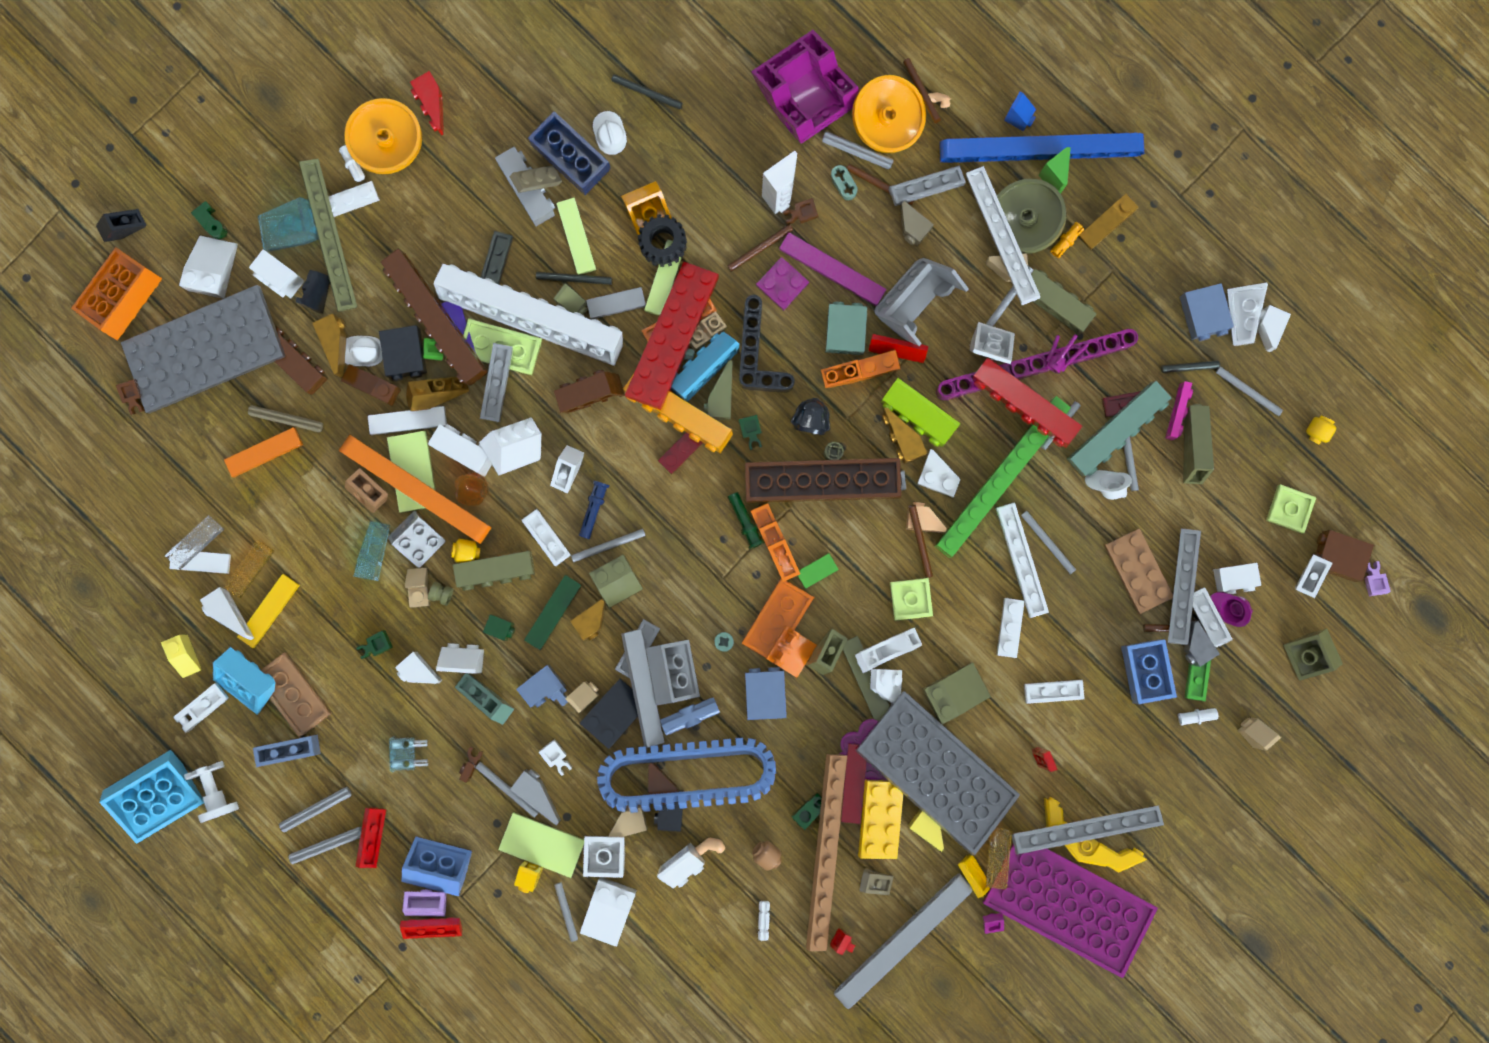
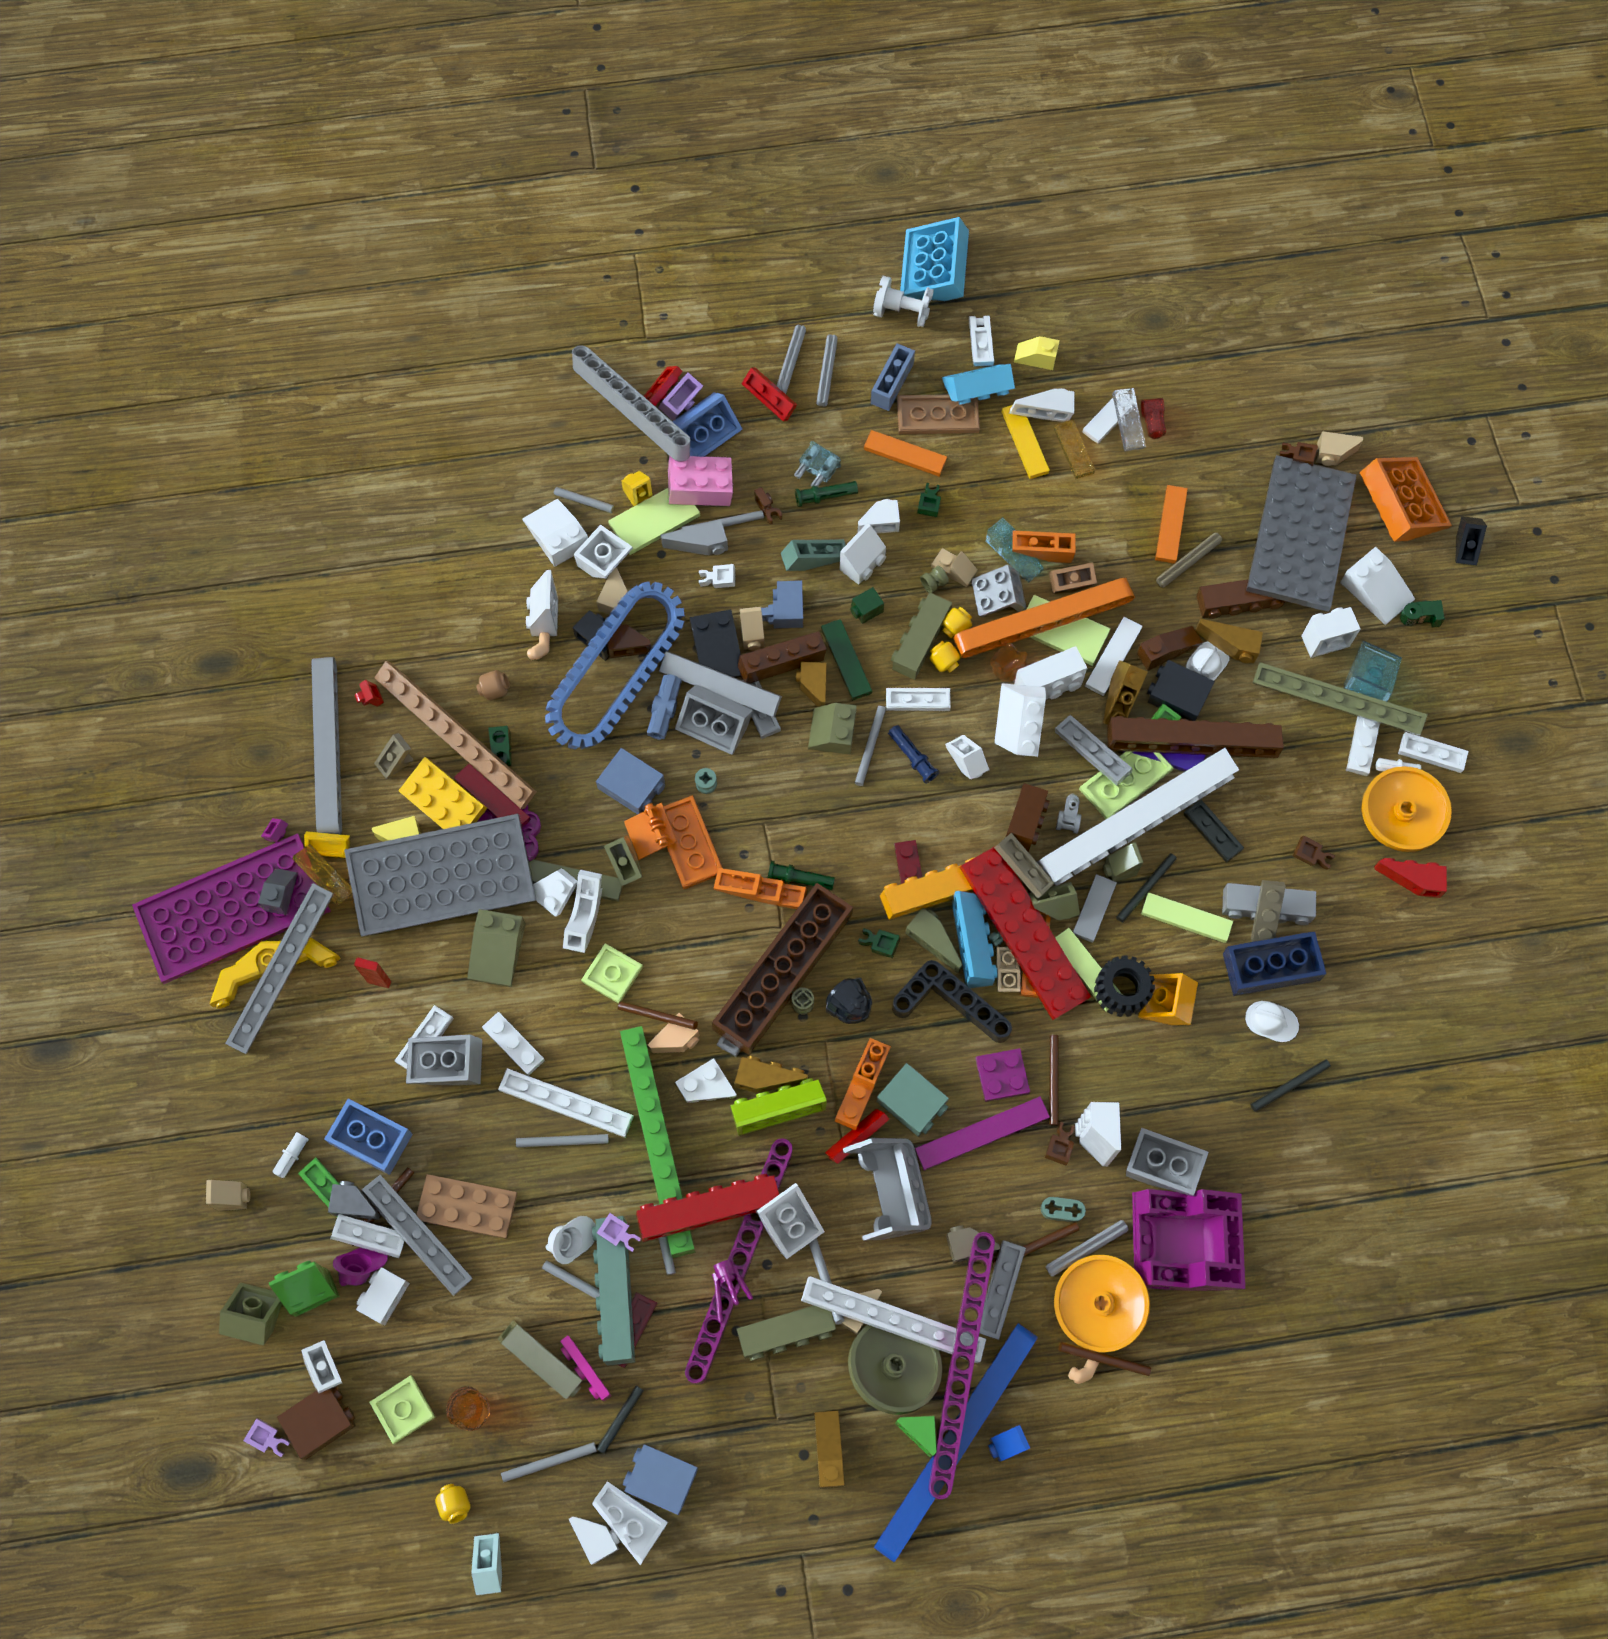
camera: 130 degrees right, 15 degrees down
black slope [295,270,330,314] -> none
white axle [758,901,770,941] -> none
bright green tile [797,554,839,589] -> none
light orange pin [1050,222,1084,259] -> none
none -> dark grey slope [258,869,298,915]
none -> bright green slope [269,1261,340,1317]
none -> light grey slope [406,1035,482,1085]
none -> clear orange helmet [446,1386,490,1431]
none -> light aqua slope [471,1533,502,1595]
none -> light grey beam [572,346,690,461]
none -> lavender plate [597,1213,641,1252]
none -> bright pink brick [668,456,733,506]
none -> reddish brown brick [738,631,827,683]
none -> dark green pin [795,481,858,507]
none -> orange tile [864,430,947,477]
none -> yellow head [929,641,961,673]
none -> magenta beam [929,1232,995,1499]
none -> dark tan plate [994,833,1054,898]
none -> orange slope [1012,530,1076,563]
none -> olive slope [1028,882,1080,920]
none -> light grey piece [1056,793,1081,834]
none -> light grey slope [1126,1128,1209,1196]
none -> clear red piece [1141,398,1166,439]
none -> reddish brown plate [1293,836,1335,870]
none -> tan slope [1316,431,1363,466]
none -> white plate [1398,732,1468,773]

